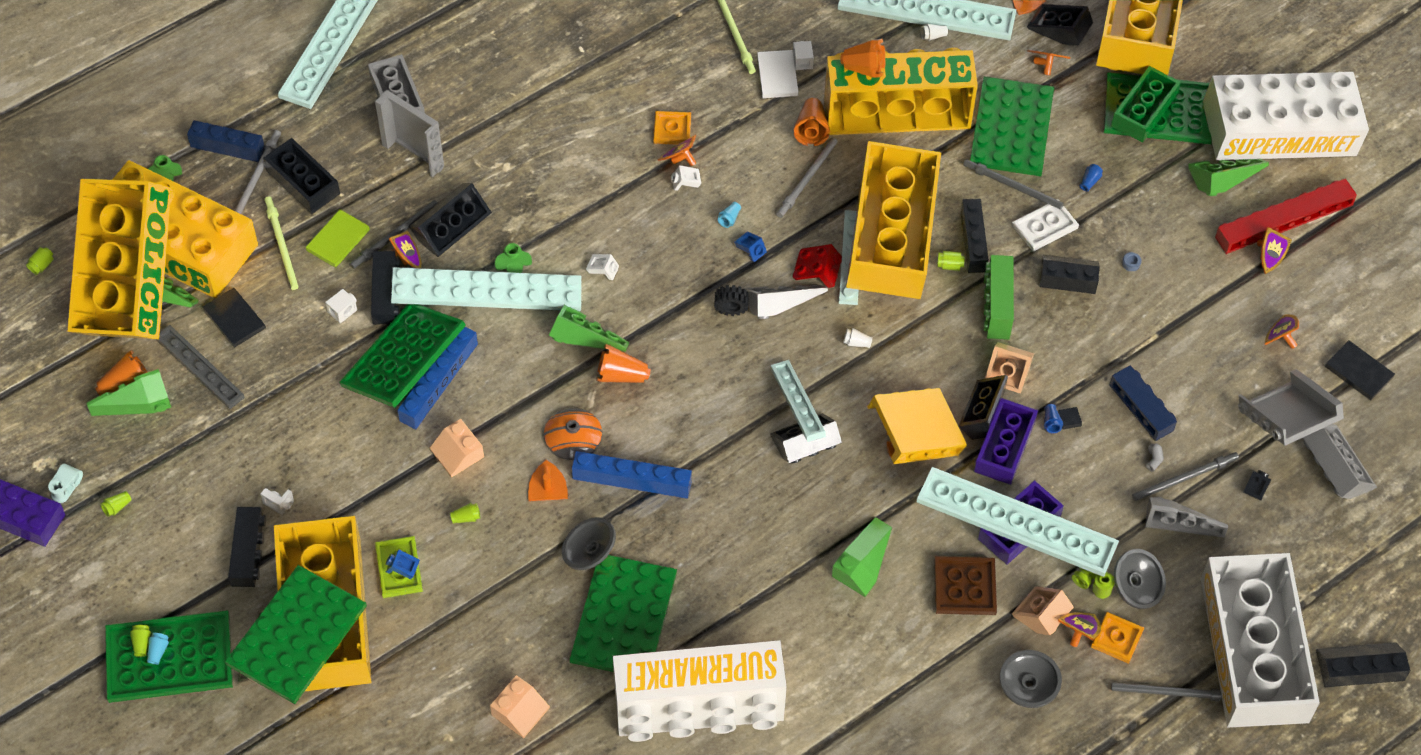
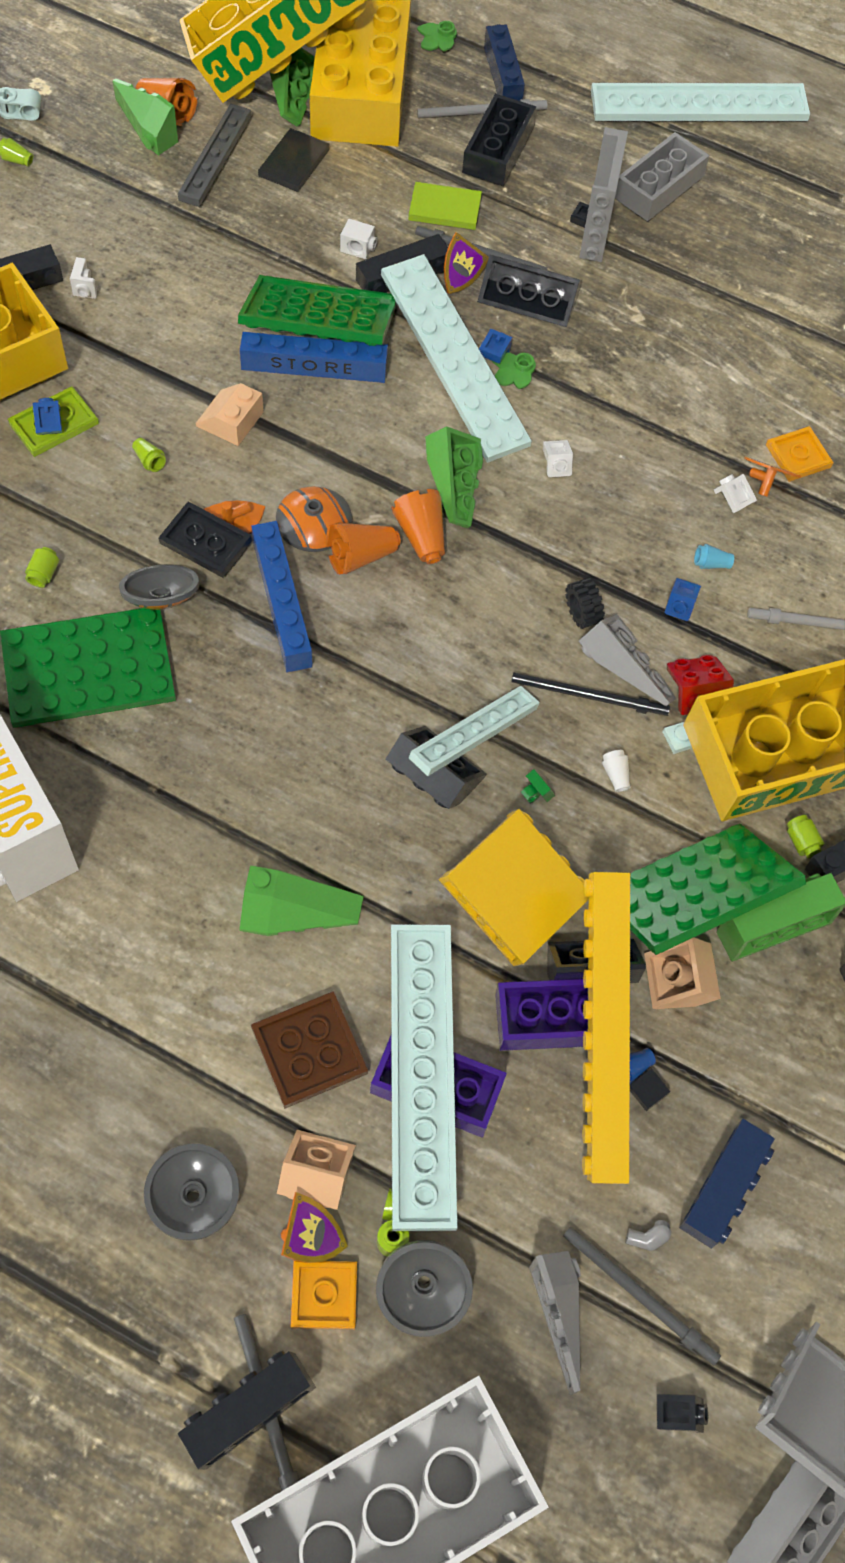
camera: 60 degrees right, 5 degrees up
yellowish green bar [264,196,298,290] -> none
none -> lime brick [25,547,60,588]
none -> black plate [158,501,252,578]
none -> black brick [177,1350,316,1470]
none -> orange cone [326,523,401,575]
none -> blue bracket [479,329,512,364]
none -> black bar [511,672,670,716]
none -> green tile [521,769,555,804]
none -> black tile [570,202,589,228]
none -> yellow brick [582,872,630,1184]
none -> green plate [630,823,806,955]

